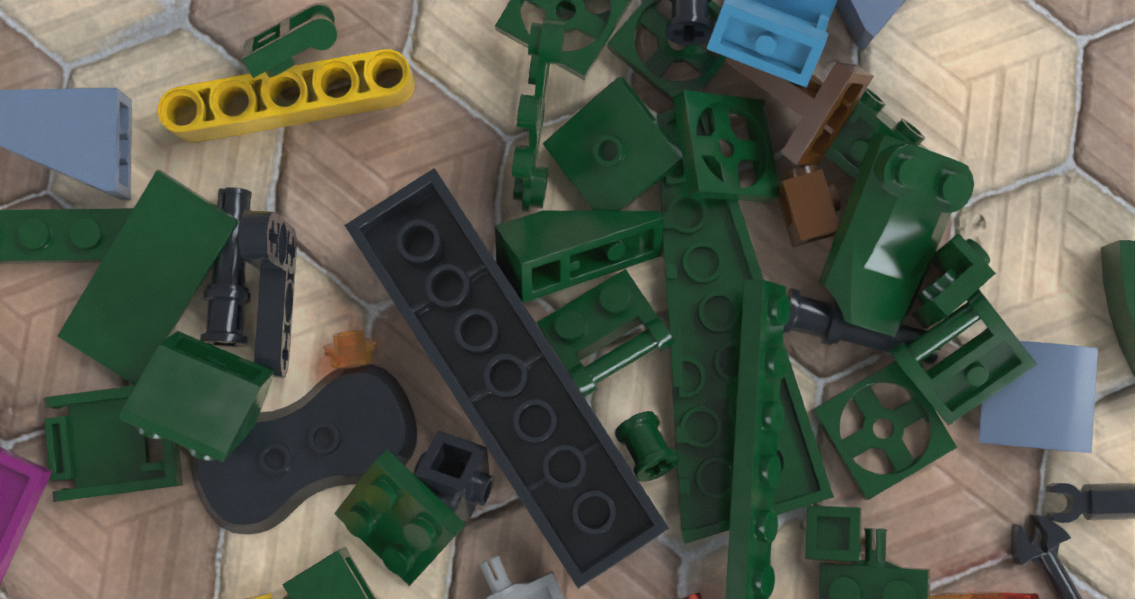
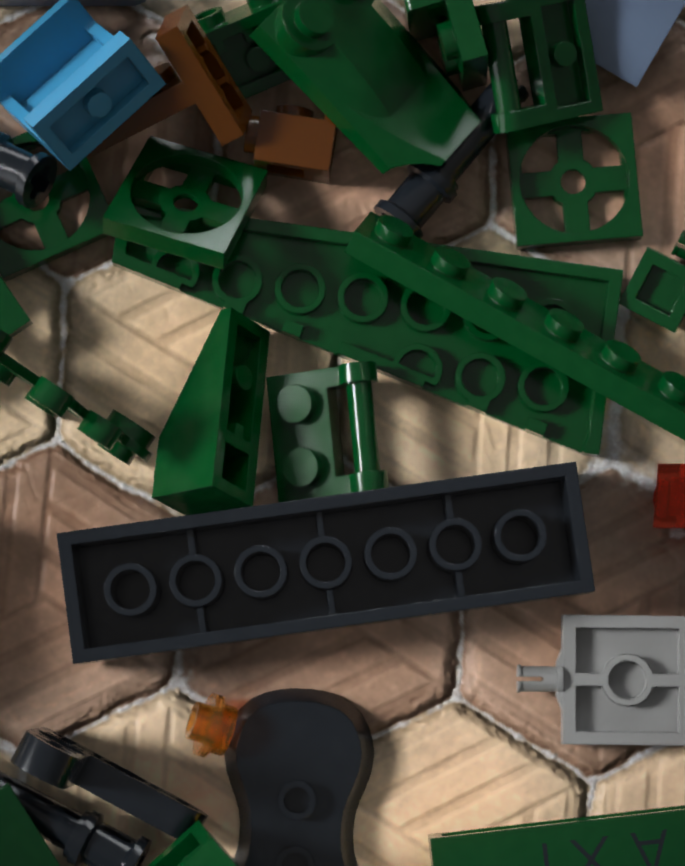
camera: 65 degrees left, 0 degrees up
dark green plate [334,449,466,586] -> none
black brick [414,430,494,522] -> none
dark green plate [542,77,683,211] -> none
dark green bush [614,411,680,482] -> none

